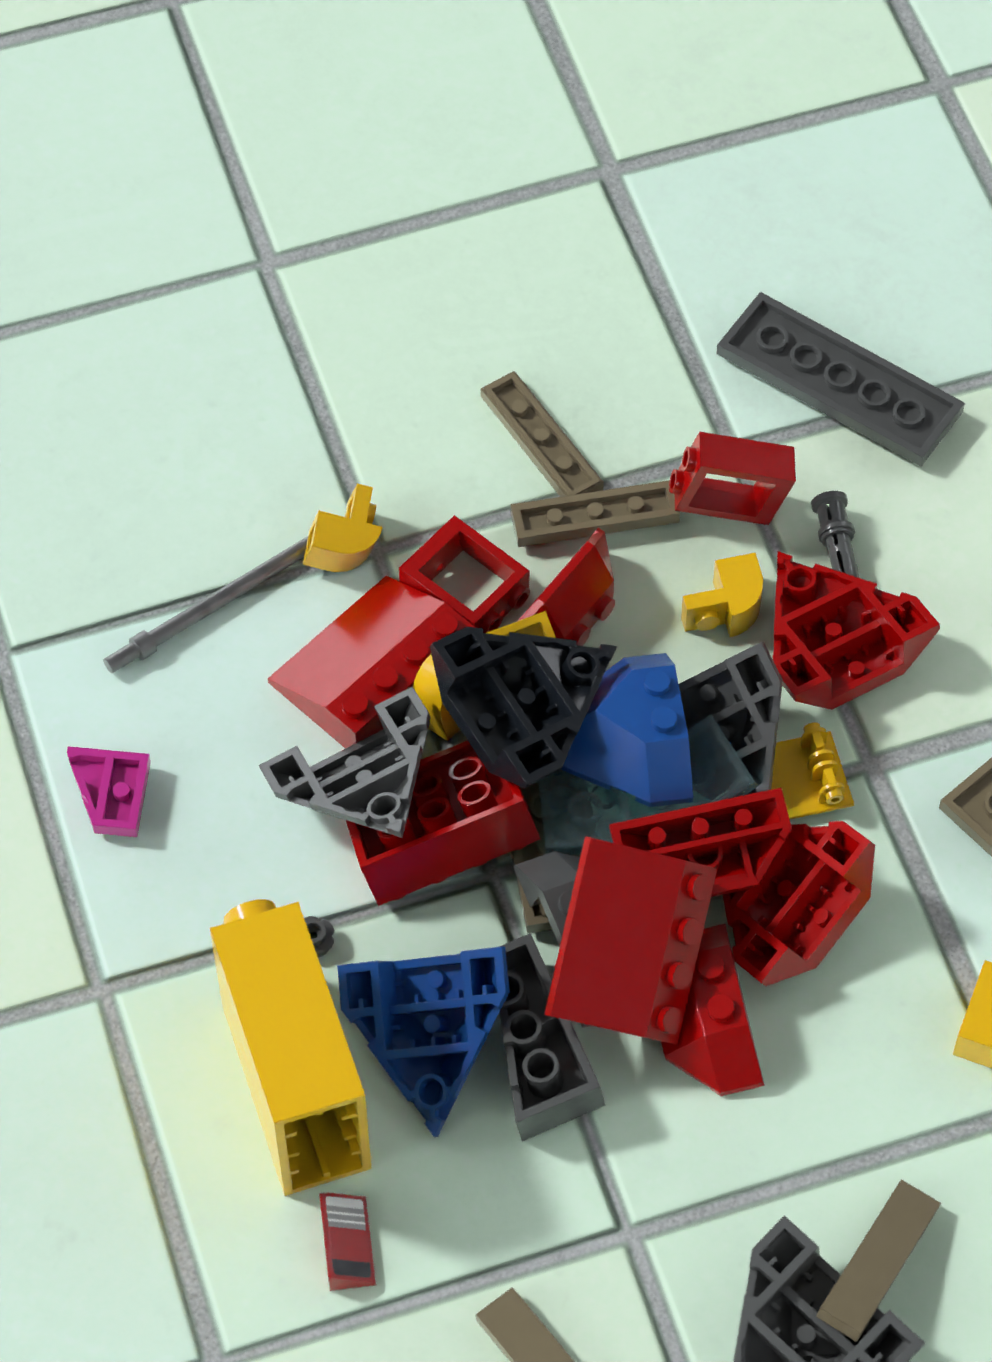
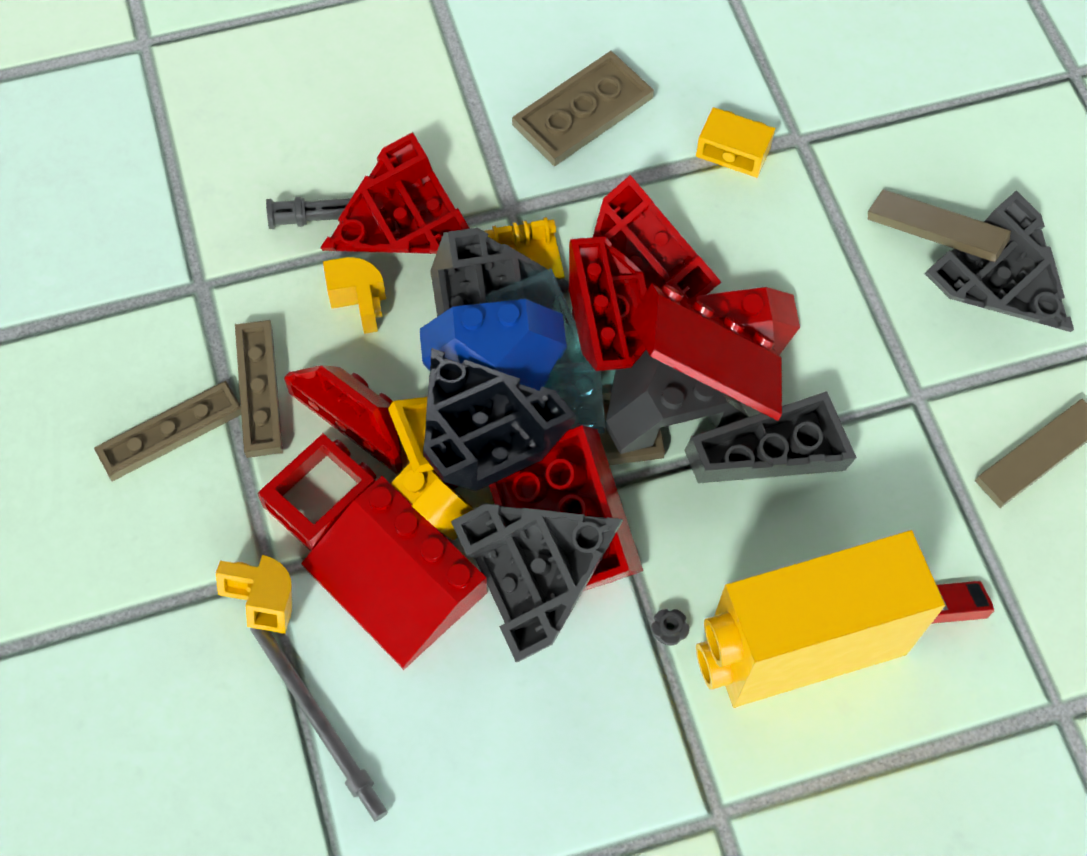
camera: 90 degrees left, 5 degrees up
dark pink wing [67,746,151,837] -> none
blue wedge [337,946,509,1137] -> none
red window [669,431,796,525] -> none
dark grey plate [716,292,965,467] -> none

